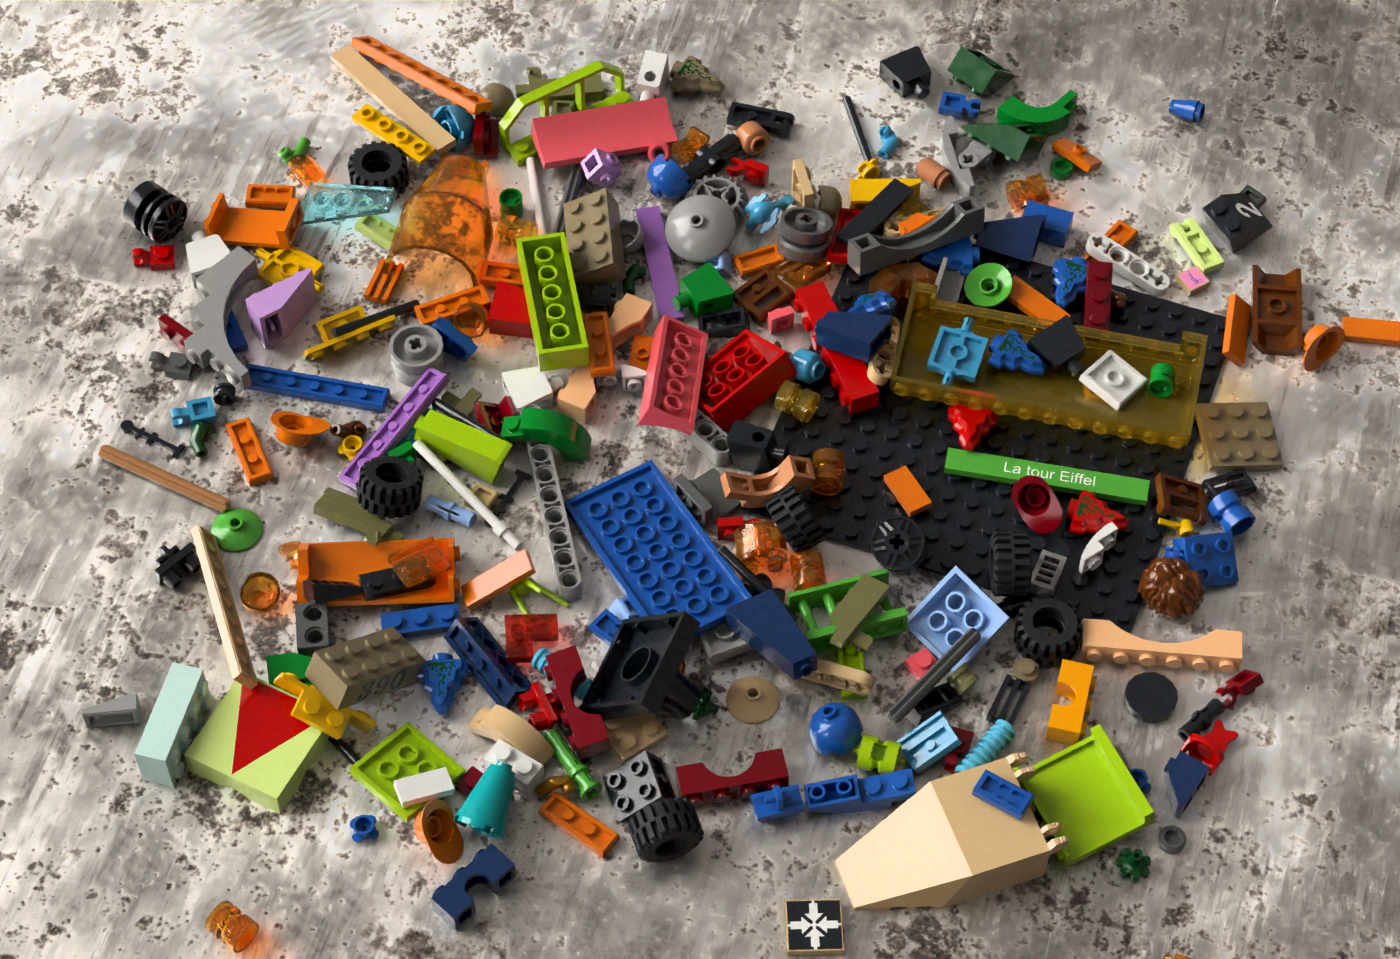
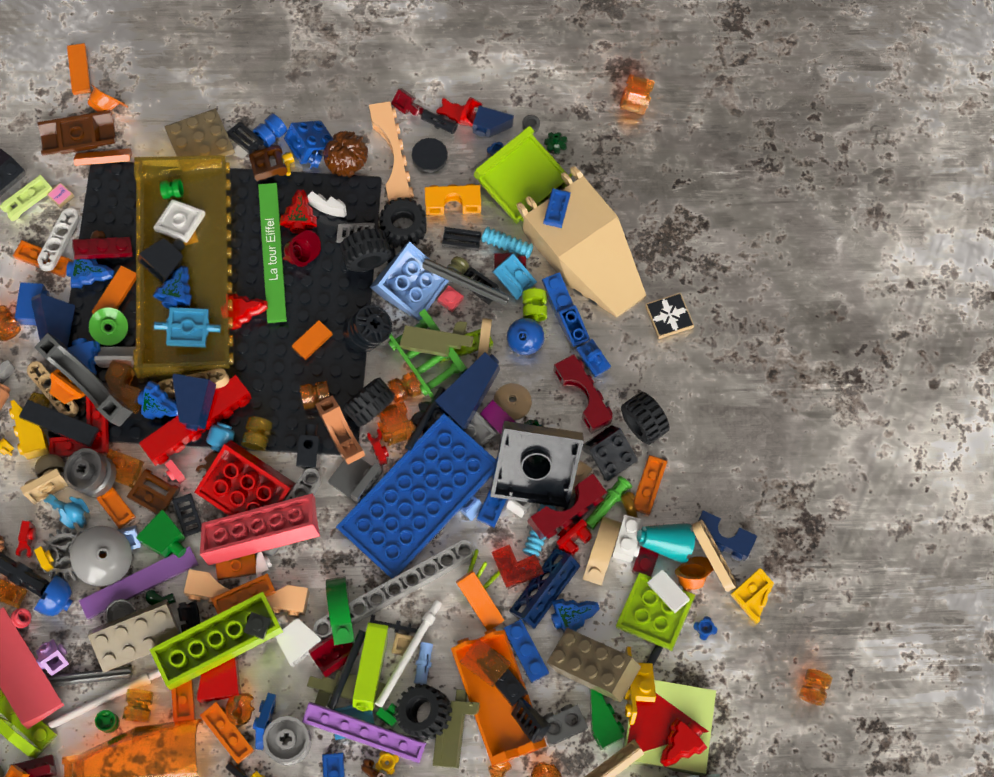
camera: 110 degrees left, 15 degrees up
dark tan plate [1012,658,1039,684] -> none
none -> yellow plate [34,547,54,572]
none -> pearl dark grey plate [244,612,272,640]
none -> magenta slope [479,399,517,434]
none -> red rock [660,718,708,767]
none -> tan beam [692,520,737,592]
none -> yellow wing [730,568,774,624]

